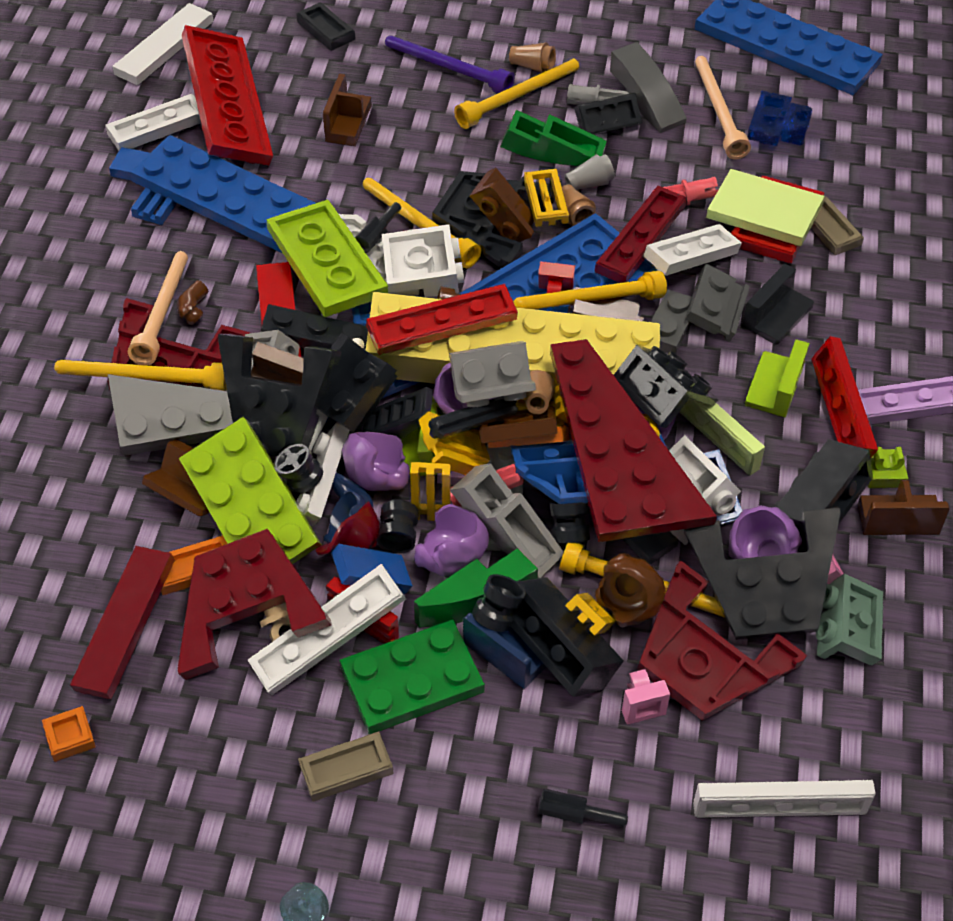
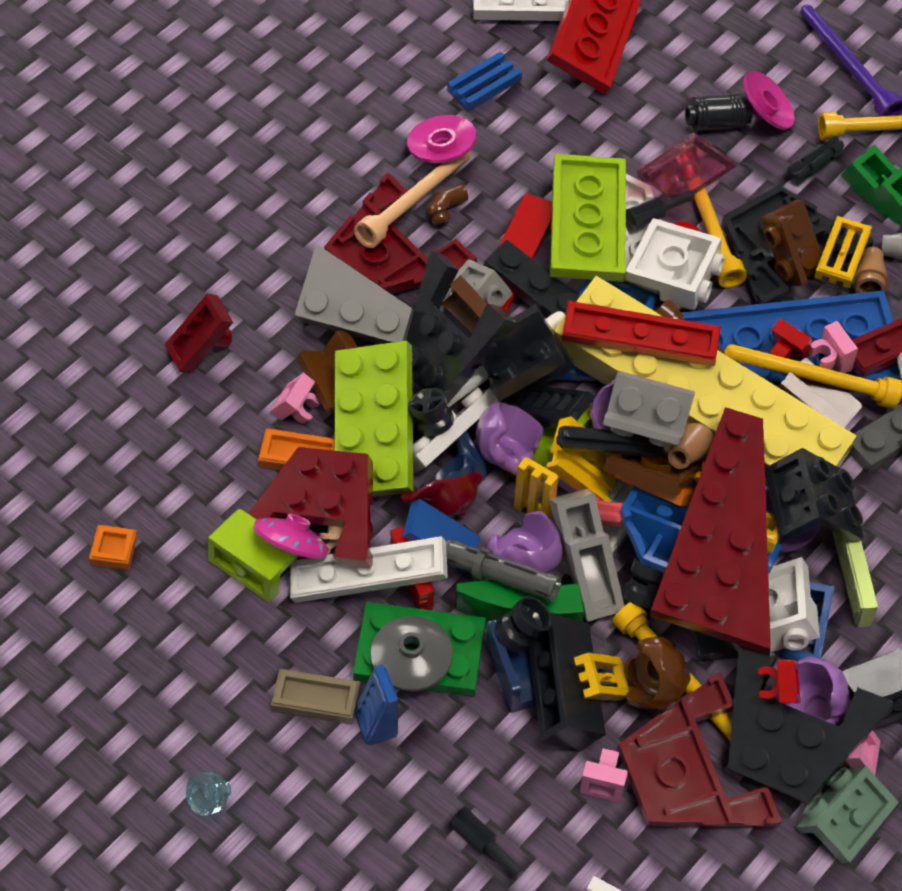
camera: 30 degrees right, 5 degrees up
yellow piece [54,360,227,391] -> none
dark red tile [70,546,175,700] -> none
blue tile [109,147,150,181] -> none
blue plate [131,135,315,253] -> none
reddish brown panel [323,73,372,147] -> none
black wheel [377,500,419,553] -> none
none -> dark red tile [165,293,233,373]
none -> lime panel [208,509,299,603]
none -> dark pink dish [253,514,329,559]
none -> bright pink tile [269,372,321,424]
none -> blue slope [355,664,398,745]
none -> dark grey dish [371,616,453,692]
none -> dark pink dish [407,115,477,163]
none -> dark grey pin [446,539,561,602]
none -> clear pink slope [636,133,736,198]
none -> black head [685,93,752,132]
none -> dark pink dish [743,71,795,130]
none -> red tile [758,660,801,704]
none -> black axle [786,136,845,185]
none -> bright pink tile [808,321,858,373]

